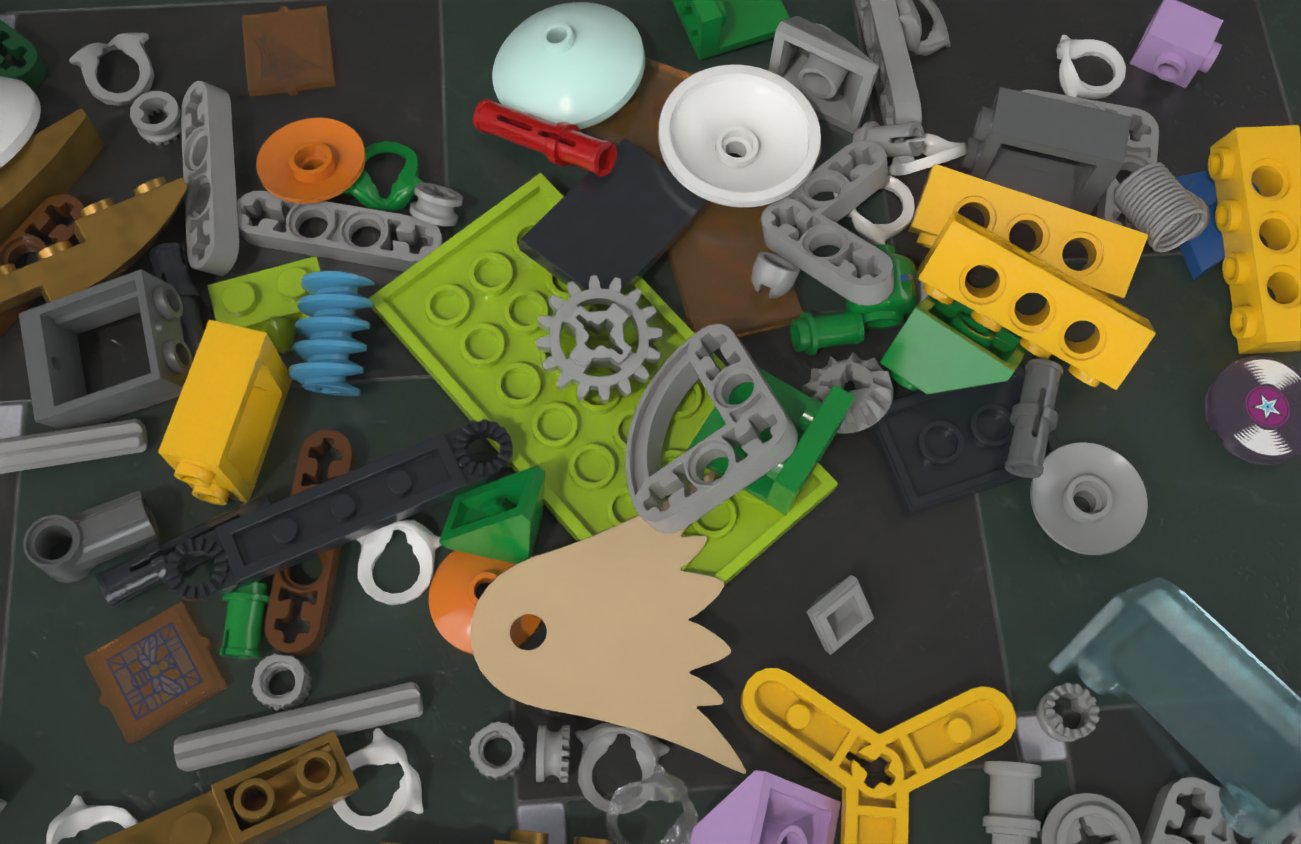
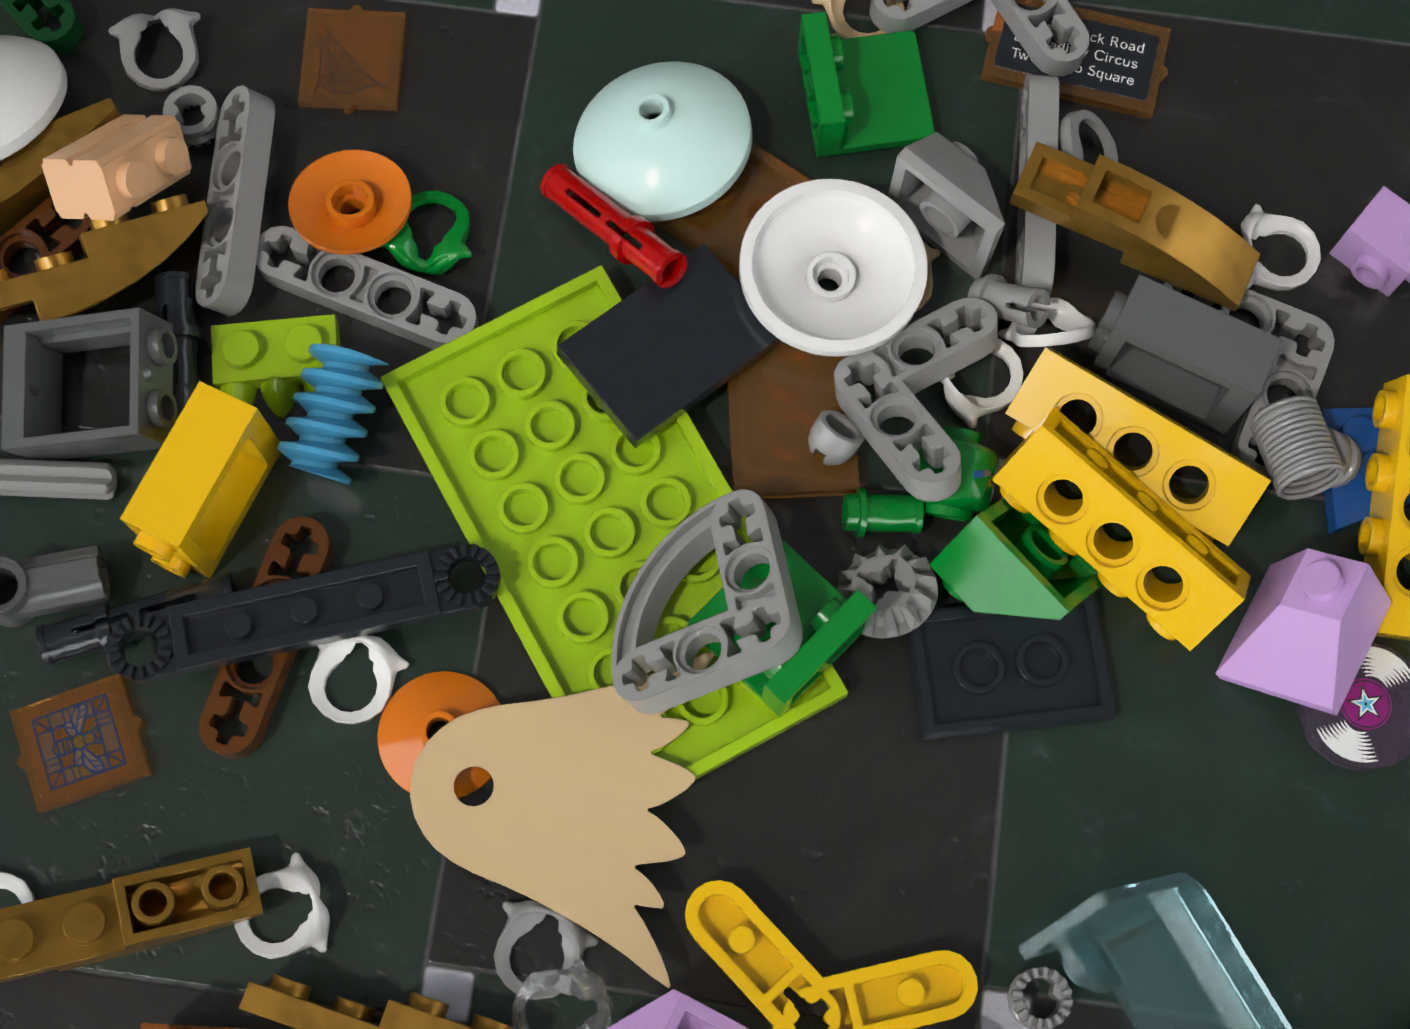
camera: 15 degrees right, 5 degrees up
light grey axle [174,682,423,772] -> none
green pin [219,582,270,659] -> none
light grey axle [251,653,312,712] -> none
light grey bush [410,183,463,226] -> none
green slope [439,465,545,564] -> none
light grey axle [469,721,526,781] -> none
light grey gear [536,275,662,404] -> none
light grey bush [536,725,570,783] -> none
light grey slope [806,575,874,655] -> none
dark grey pin [1005,359,1063,478] -> none
light grey dish [1030,442,1148,555] -> none
none -> light nougat brick [42,114,192,221]
none -> pearl gold slope [1009,141,1261,311]
none -> lavender slope [1215,548,1392,716]

